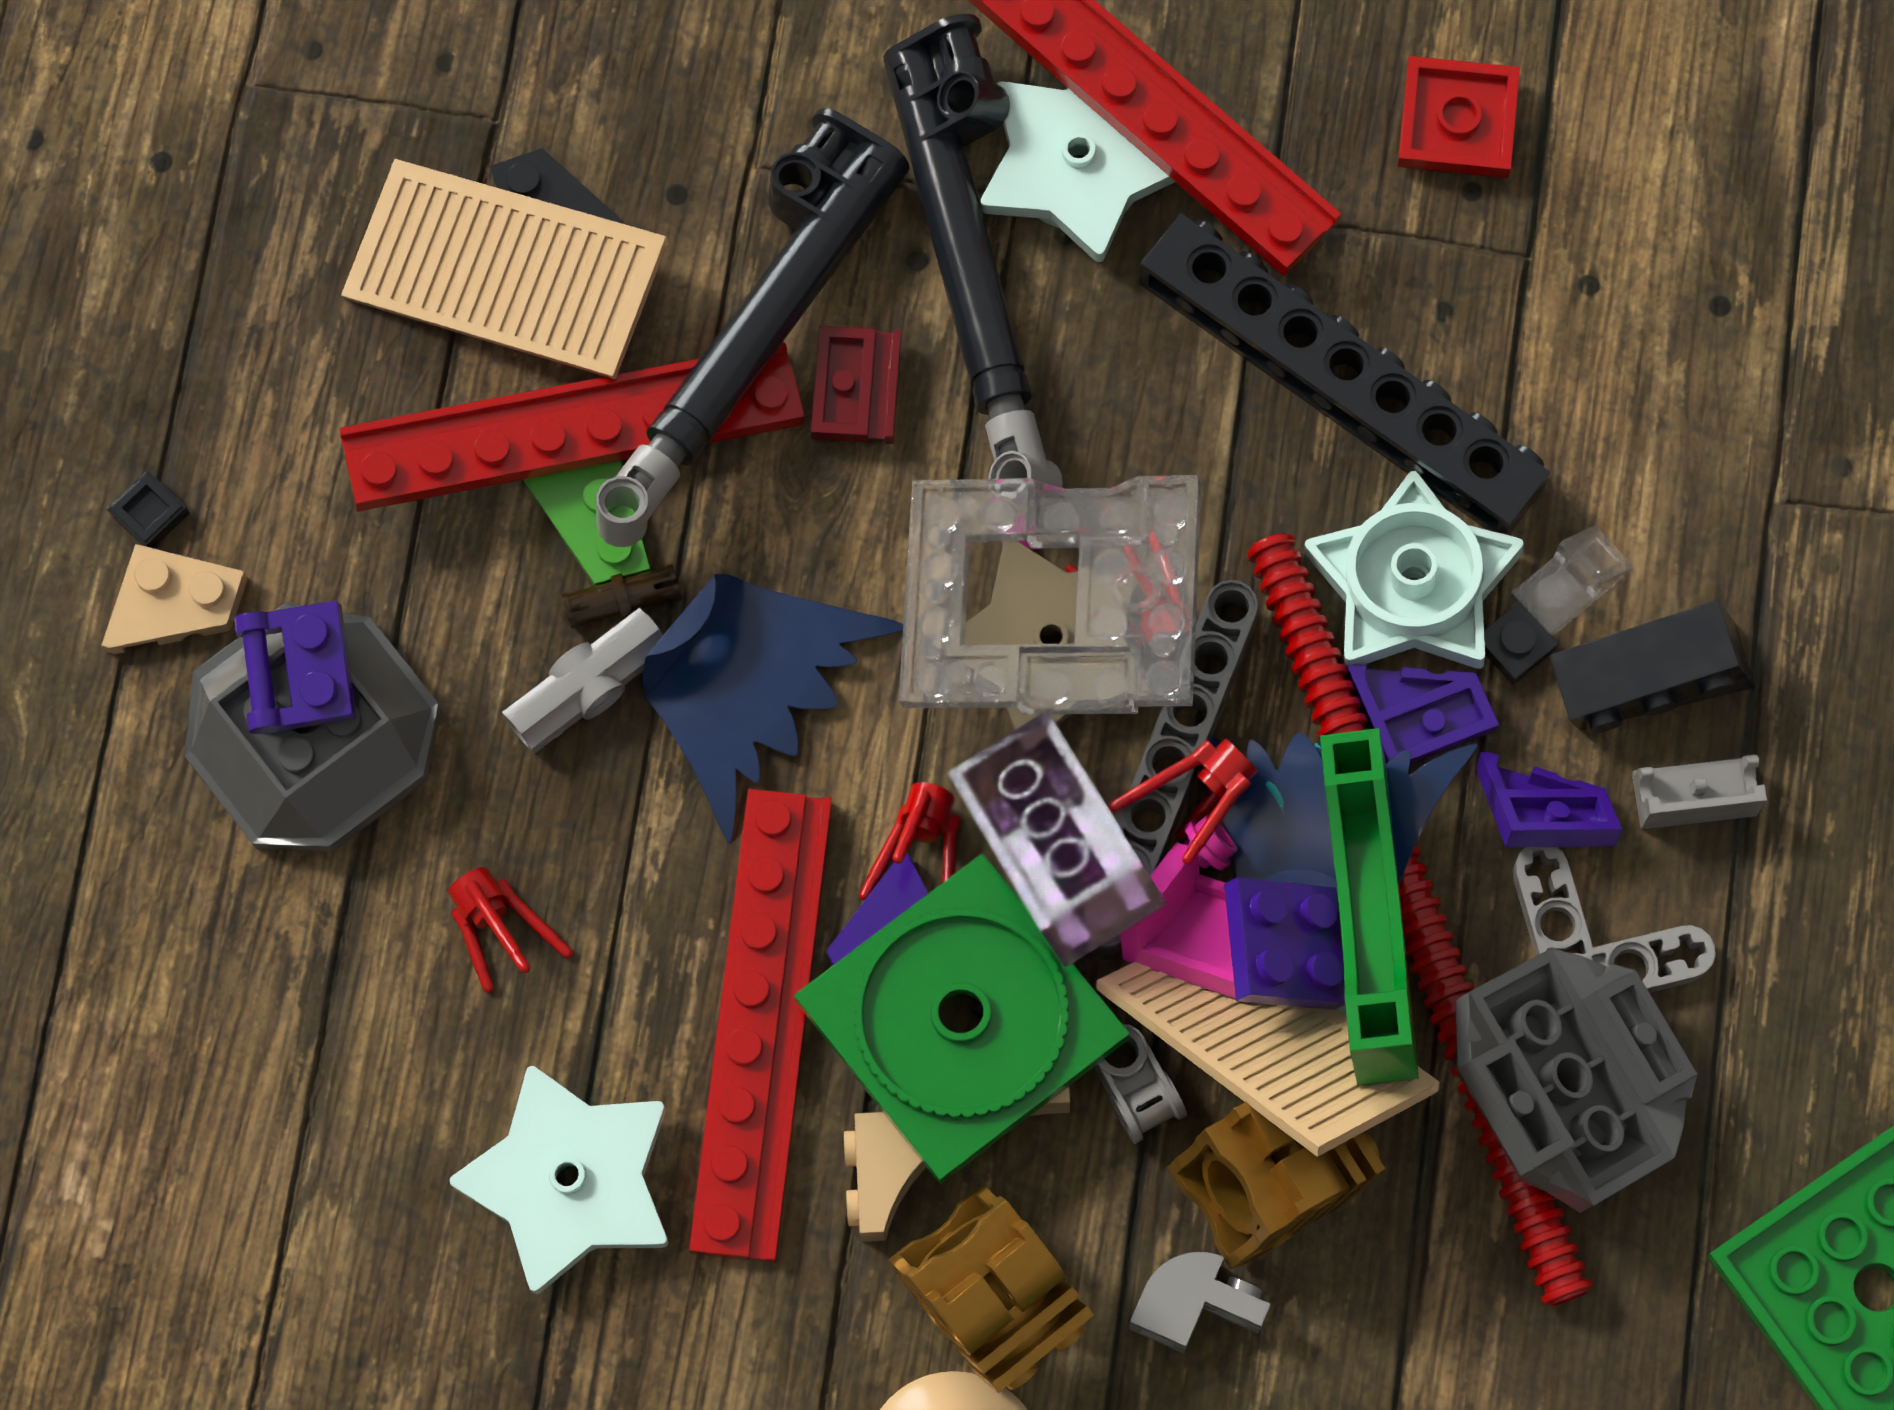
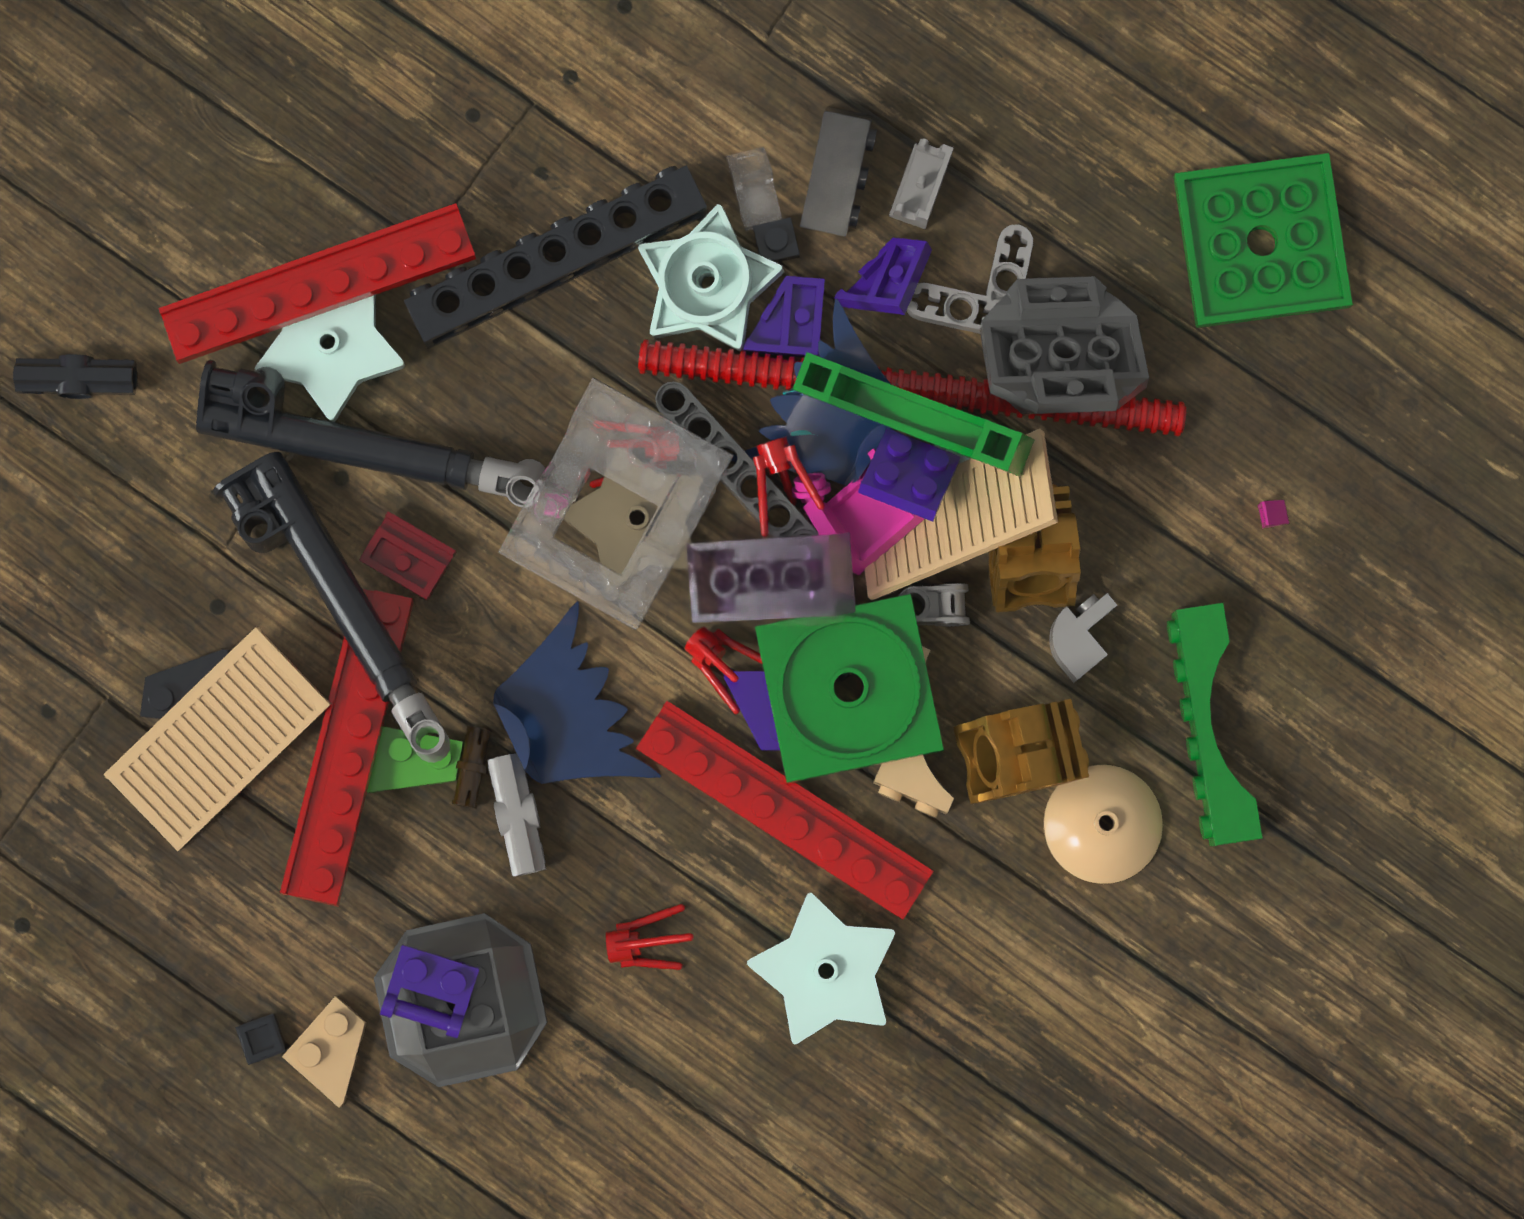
camera: 70 degrees left, 10 degrees up
red plate [1397,56,1520,178] -> none

